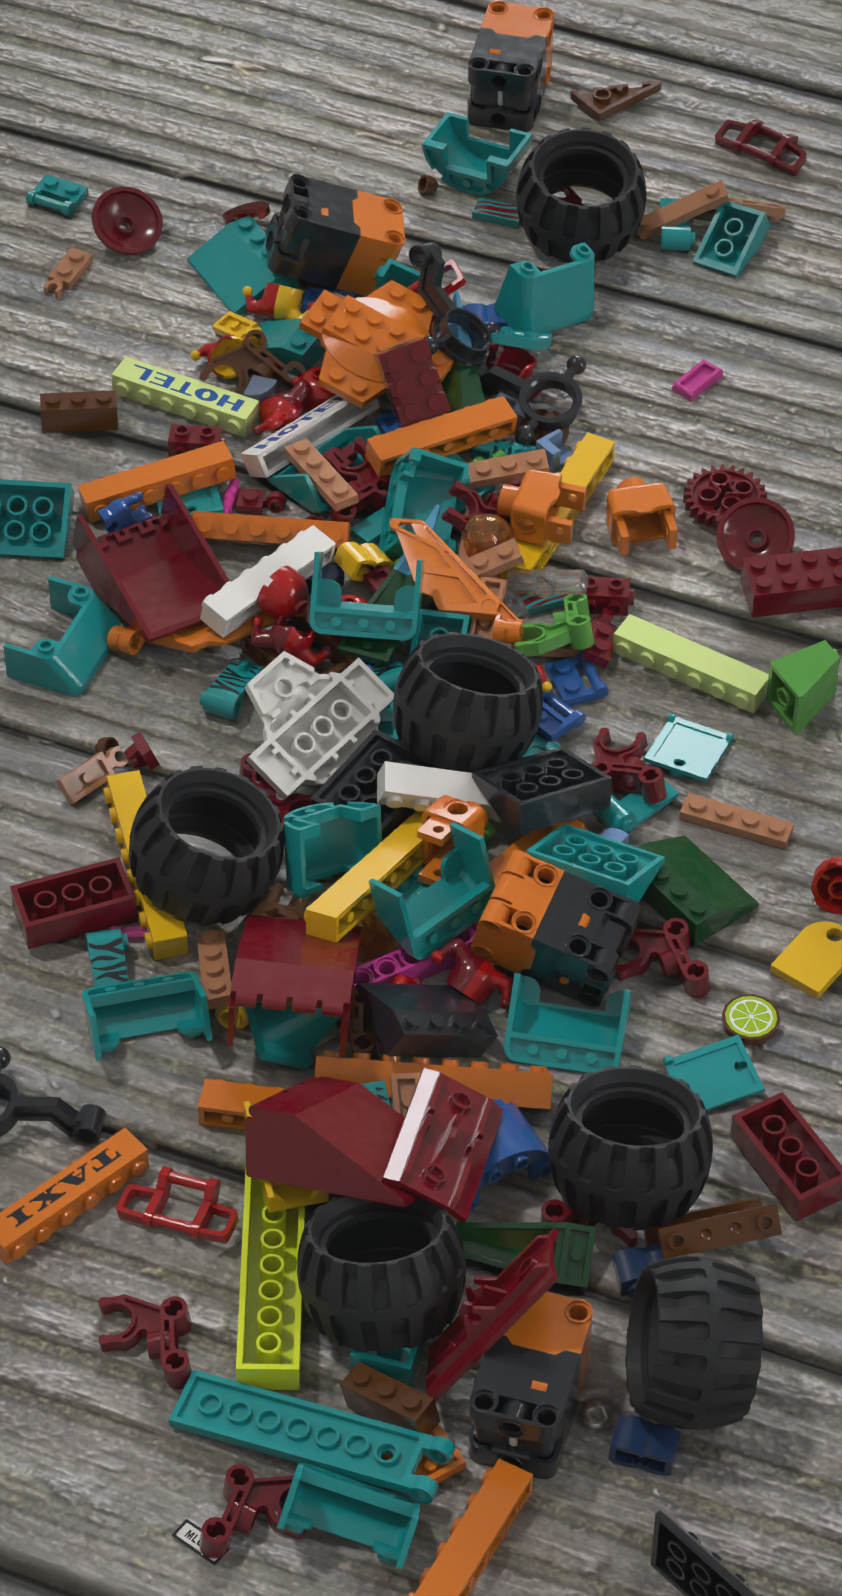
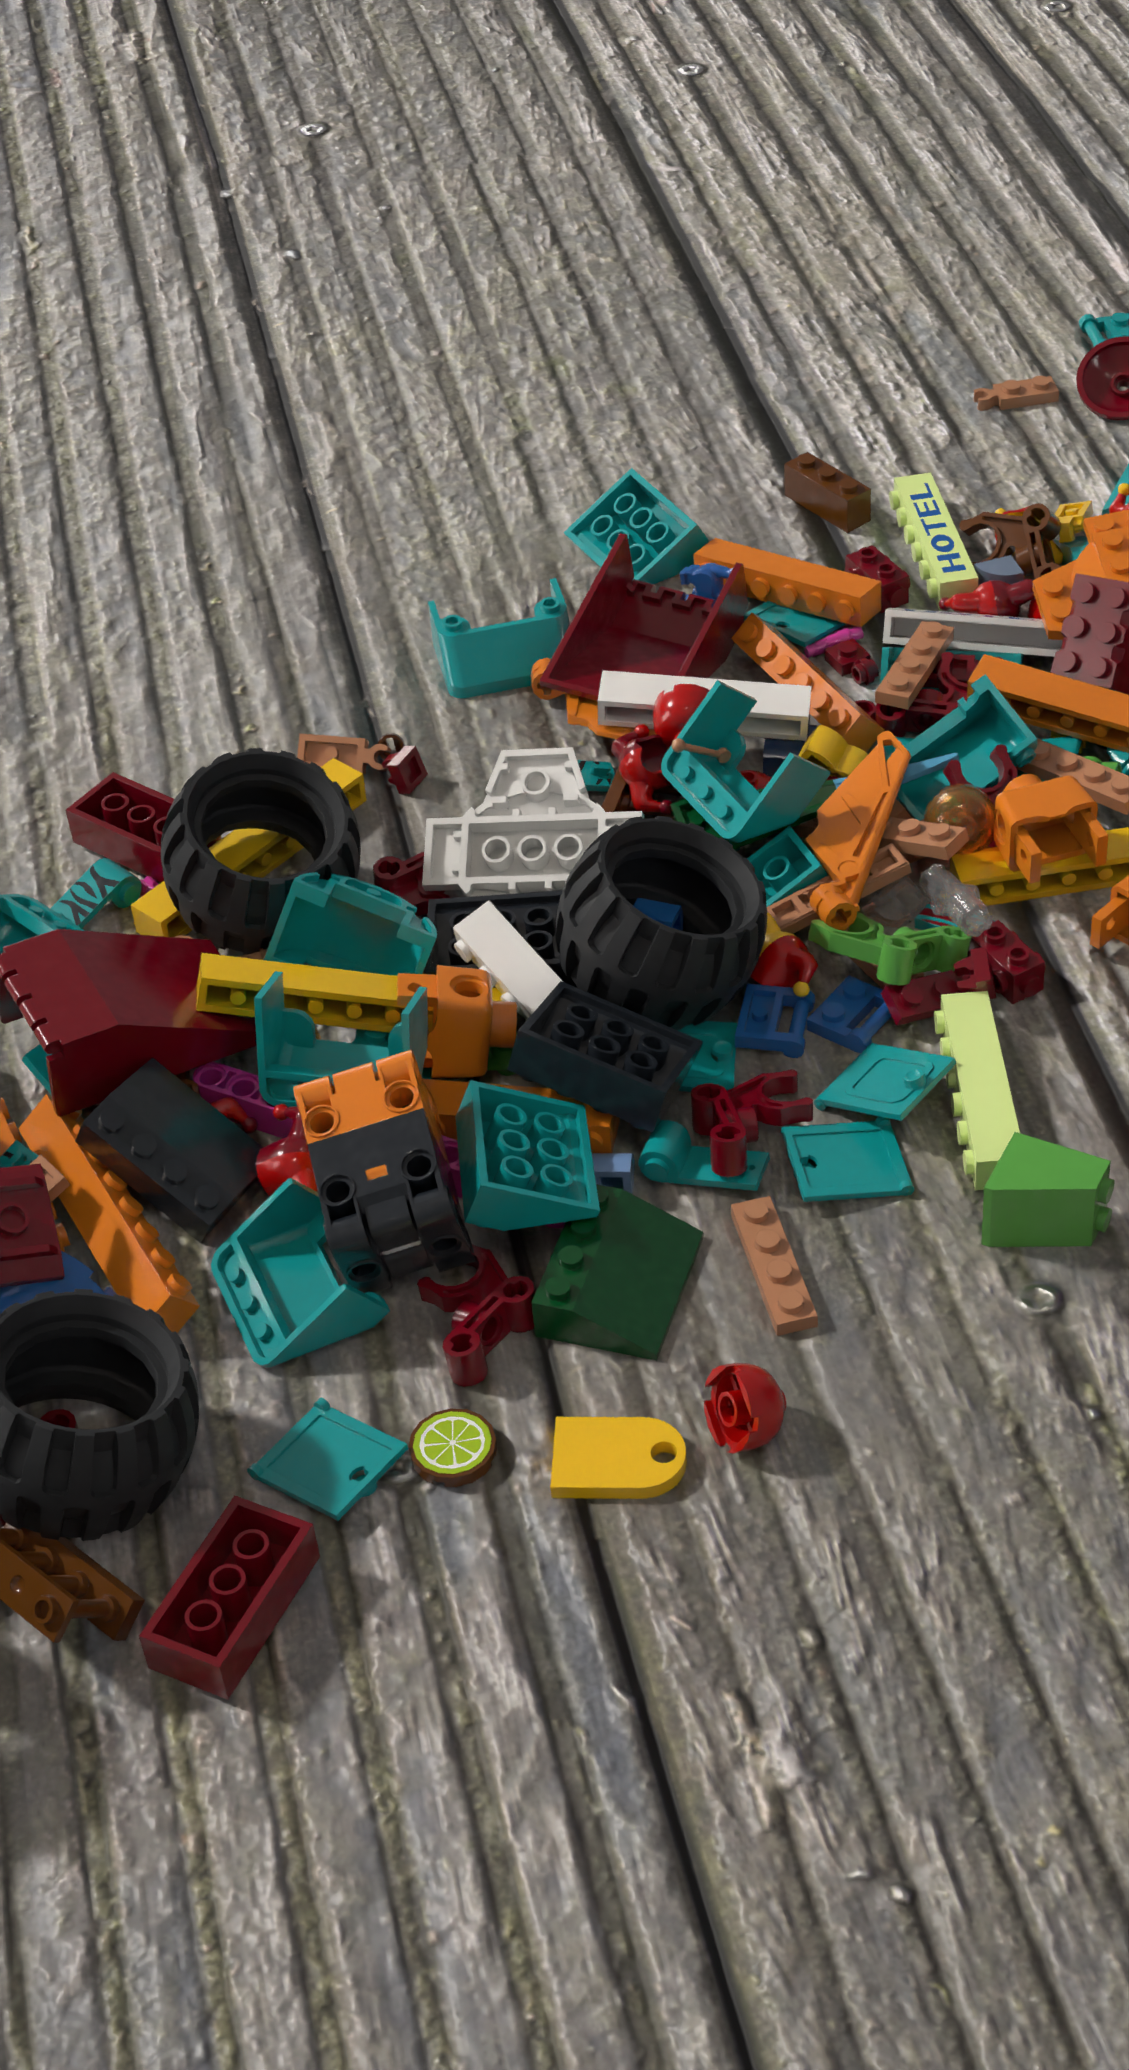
camera: 60 degrees right, 5 degrees down
none -> nougat hinge [671,738,731,763]
none -> teal container [814,1043,956,1121]
none -> dark red tile [954,947,997,999]

